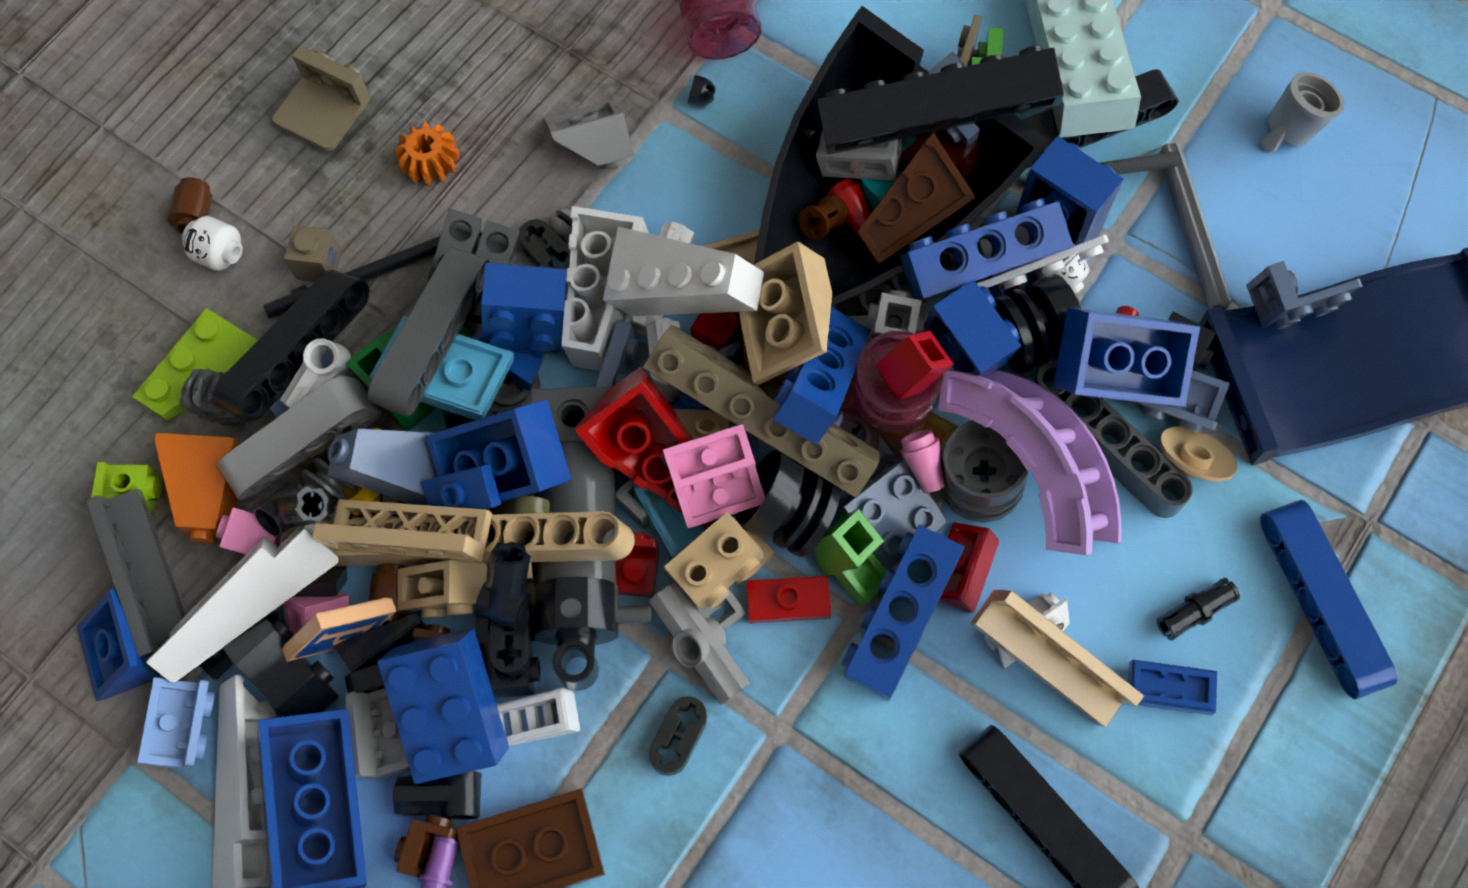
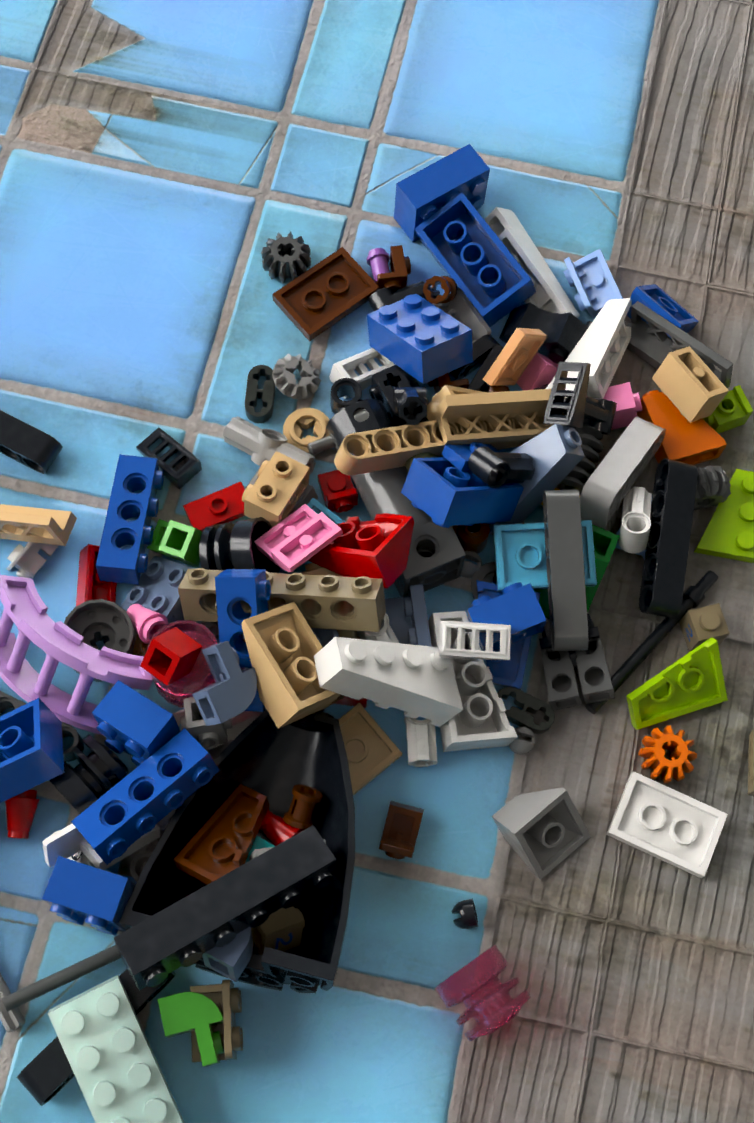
camera: 150 degrees right, 0 degrees up
none -> black slope [136,427,202,489]
none -> sand blue brick [192,641,257,726]
none -> light grey gear [272,353,321,399]
none -> tan gear [283,408,329,453]
none -> reddish brown bracket [379,801,424,859]
none -> reddish brown bush [423,276,458,304]
none -> white slope [439,621,511,660]
none -> black piece [467,446,535,488]
none -> black slope [543,362,591,428]
none -> white plate [606,771,728,878]
none -> lime wing [626,637,728,730]
none -> tan brick [652,346,729,423]

